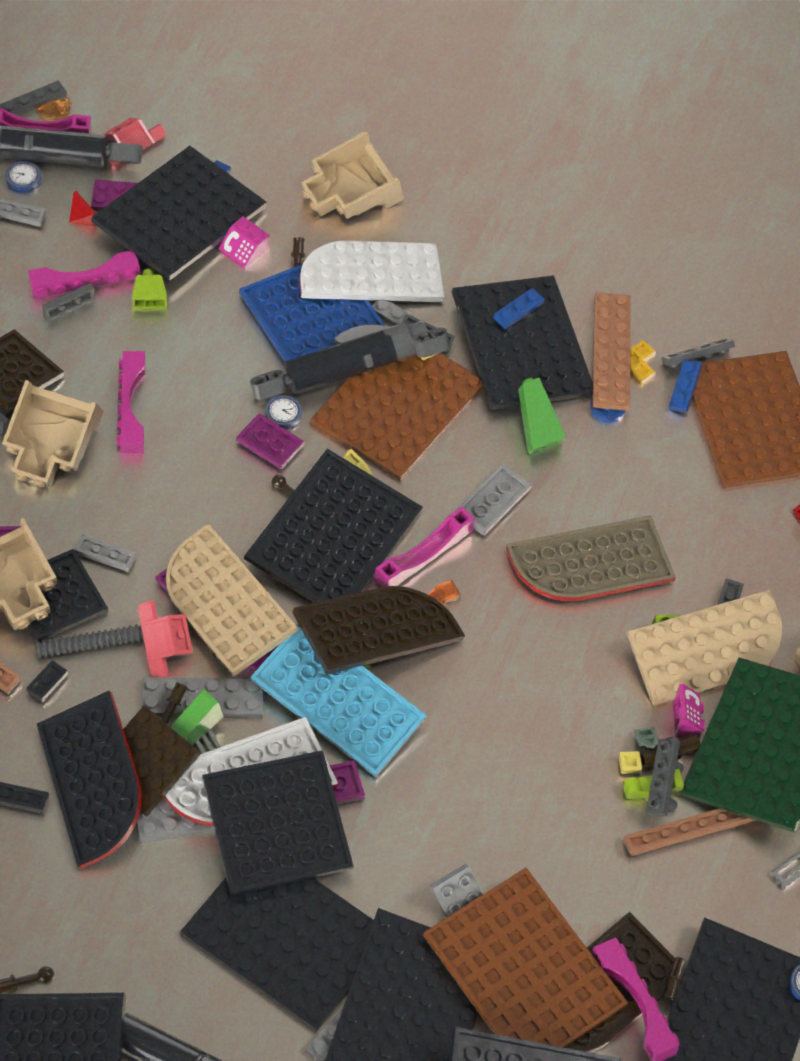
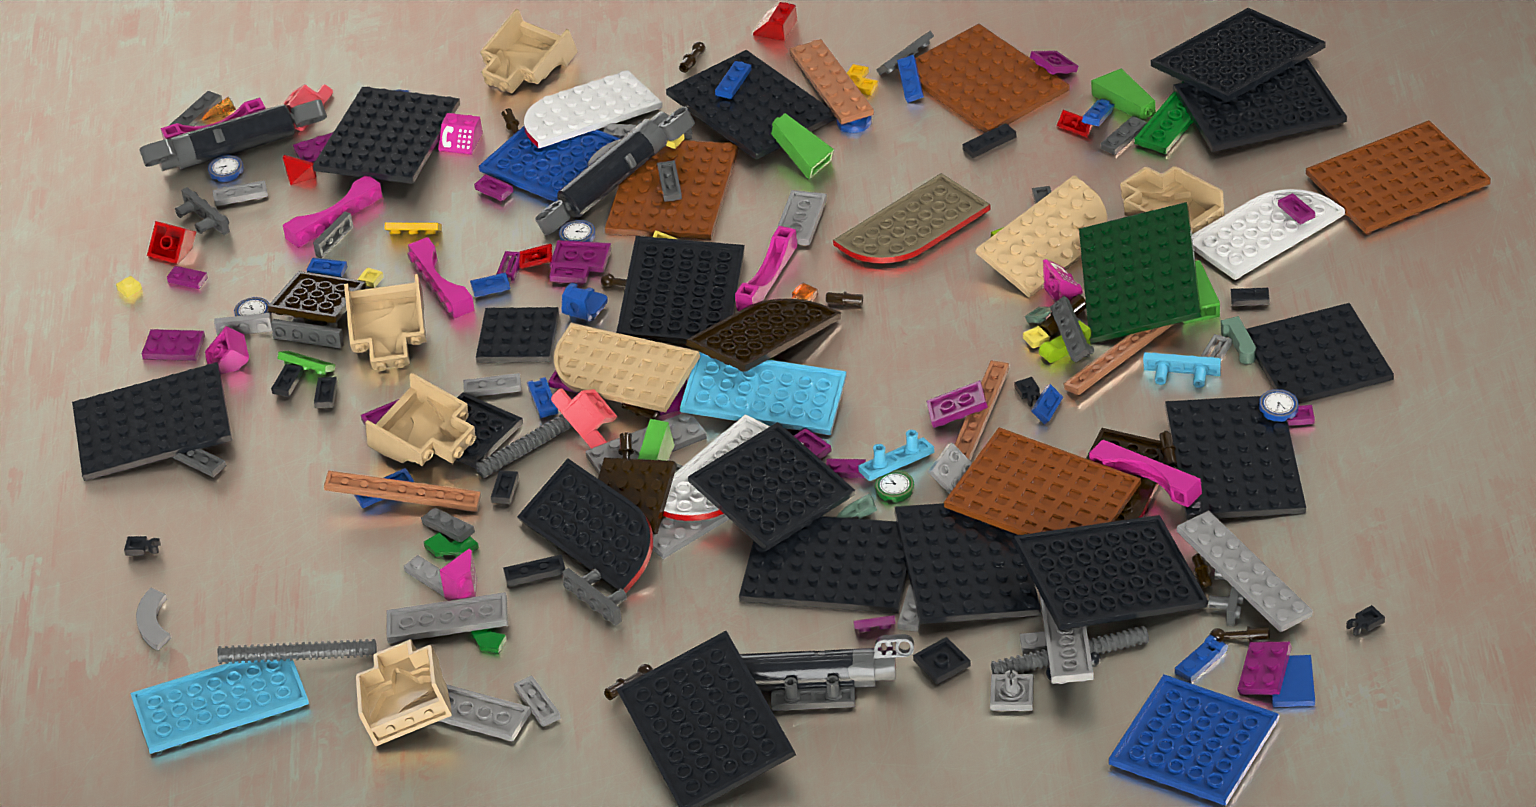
camera: 15 degrees left, 15 degrees down
lime torso [132,269,167,309] -> none
none -> blue plate [307,258,348,278]
none -> light yellow plate [358,267,384,288]
none -> yellow plate [385,223,442,235]
none -> blue plate [470,272,510,297]
none -> magenta plate [474,174,514,201]
none -> black plate [476,307,559,363]
none -> magenta tile [496,251,520,281]
none -> red slope [519,244,552,269]
none -> blue plate [527,377,558,418]
none -> magenta plate [549,264,590,284]
none -> blue piece [561,283,608,321]
none -> dark grey plate [562,568,627,625]
none -> dark grey plate [657,160,682,202]
none -> dark brown pin [679,41,706,73]
none -> red slope [753,2,797,41]
none -> dark brown axle [826,291,863,306]
none -> magenta plate [826,459,866,478]
none -> sand green plate [837,493,877,519]
none -> magenta plate [853,615,896,633]
none -> medium azure plate [858,430,934,481]
none -> tile [875,471,914,502]
none -> magenta plate [926,380,988,428]
none -> nougat plate [954,360,1009,460]
none -> black plate [962,123,1017,158]
none -> black plate [1014,377,1041,407]
none -> blue plate [1031,384,1063,424]
none -> medium azure plate [1143,352,1221,388]

